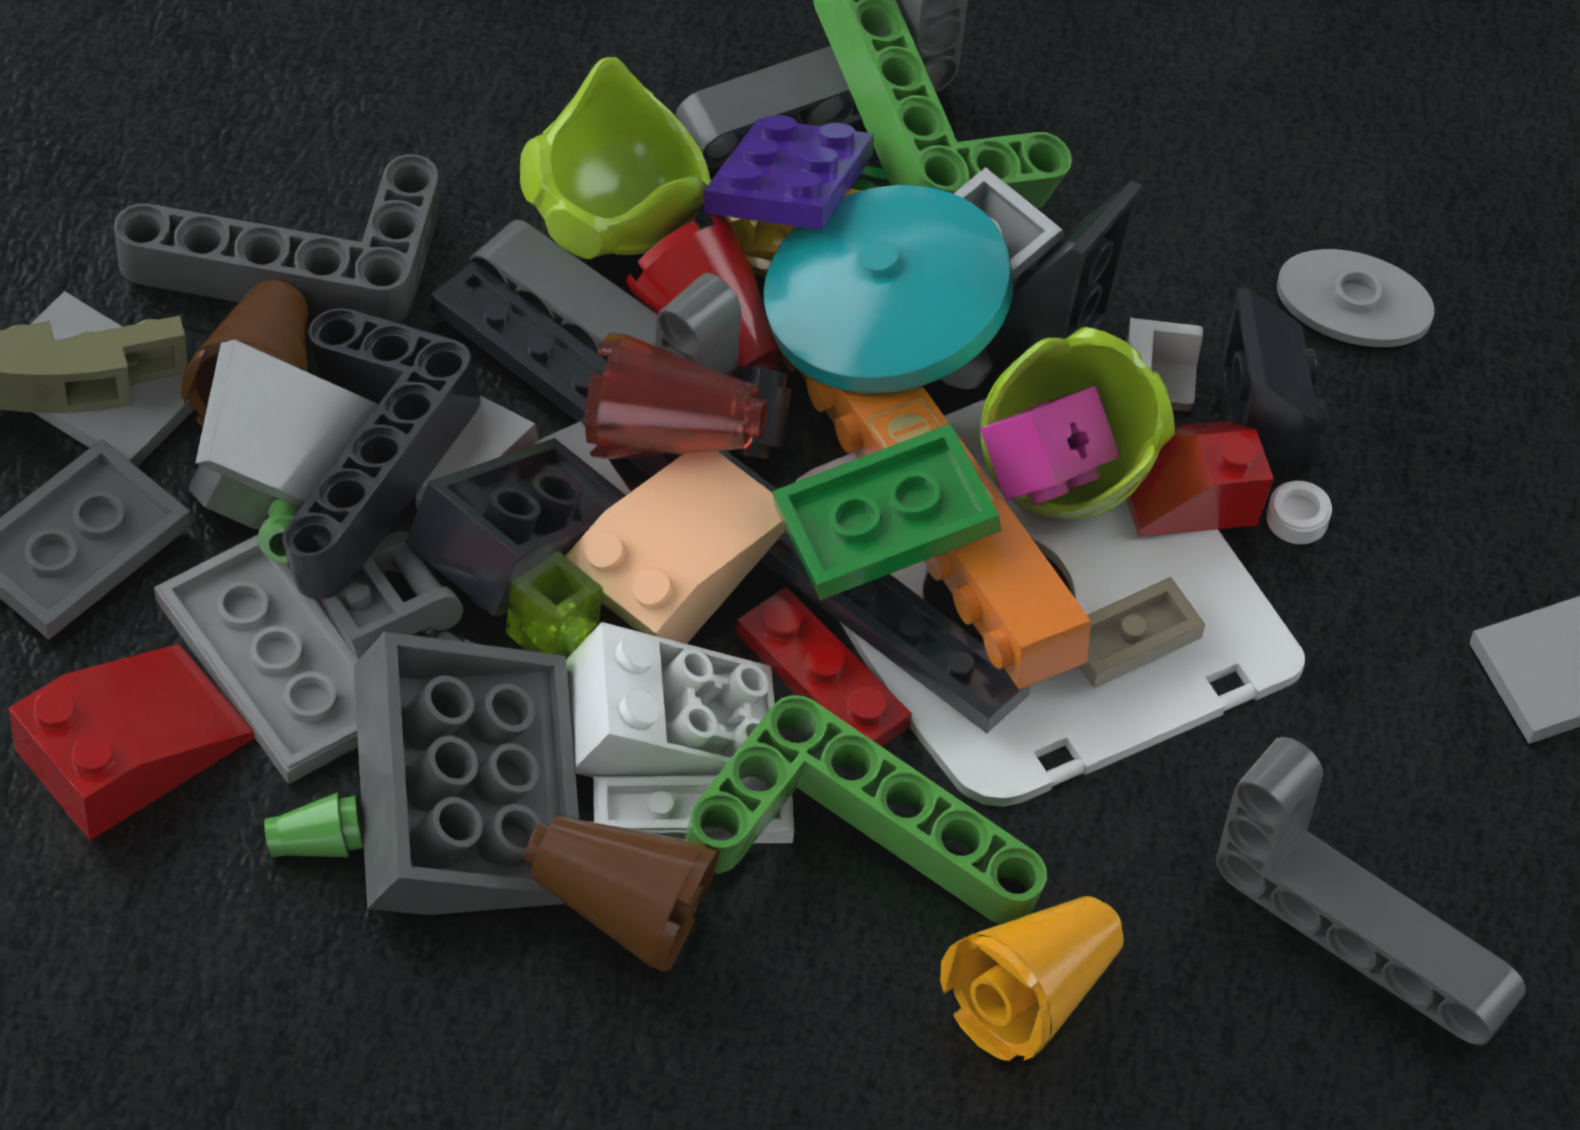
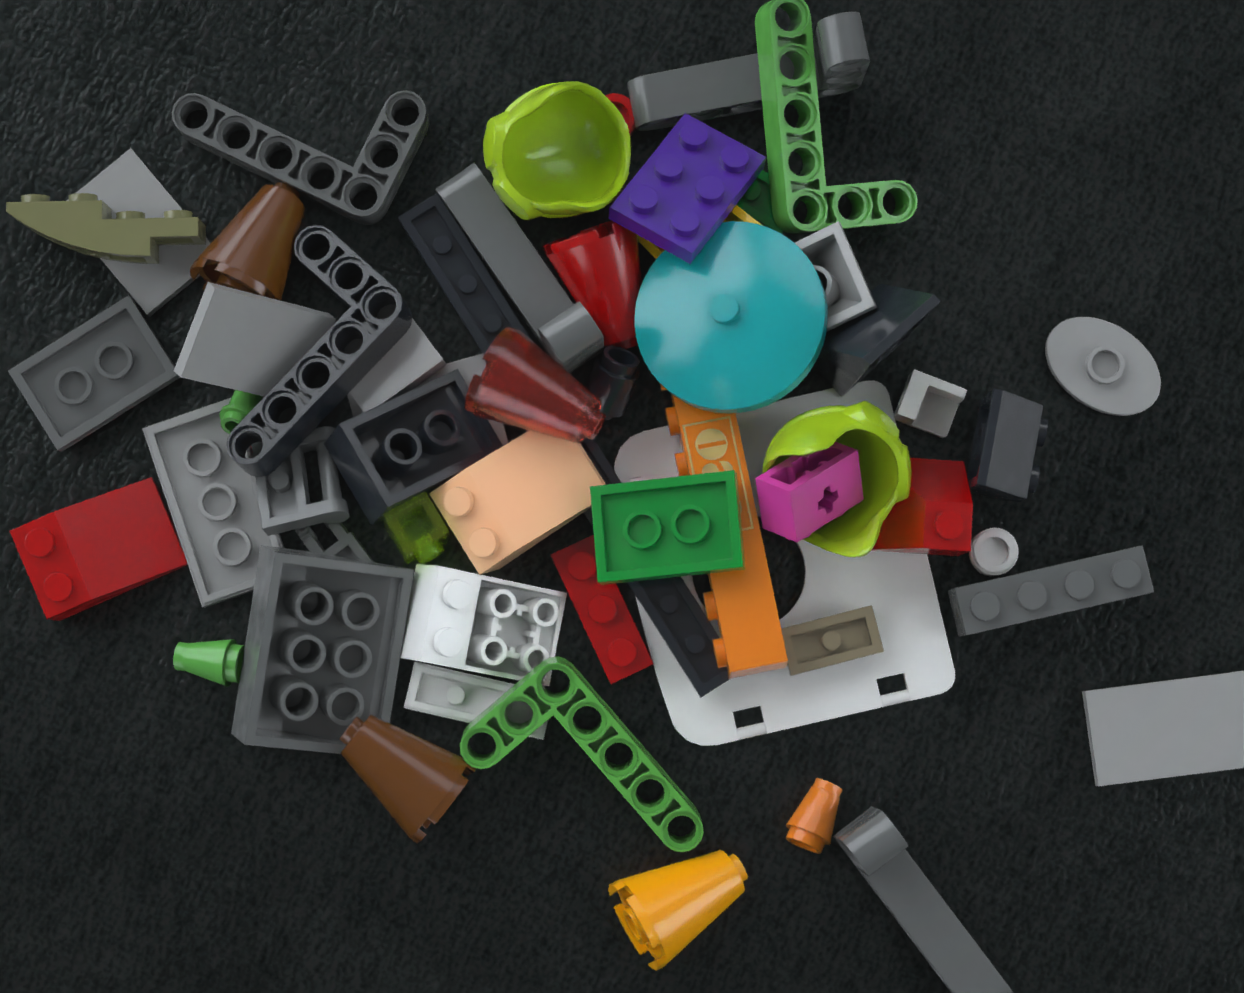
camera: 20 degrees right, 30 degrees up
none -> orange cone [786,778,842,854]
none -> dark grey brick [948,545,1154,637]

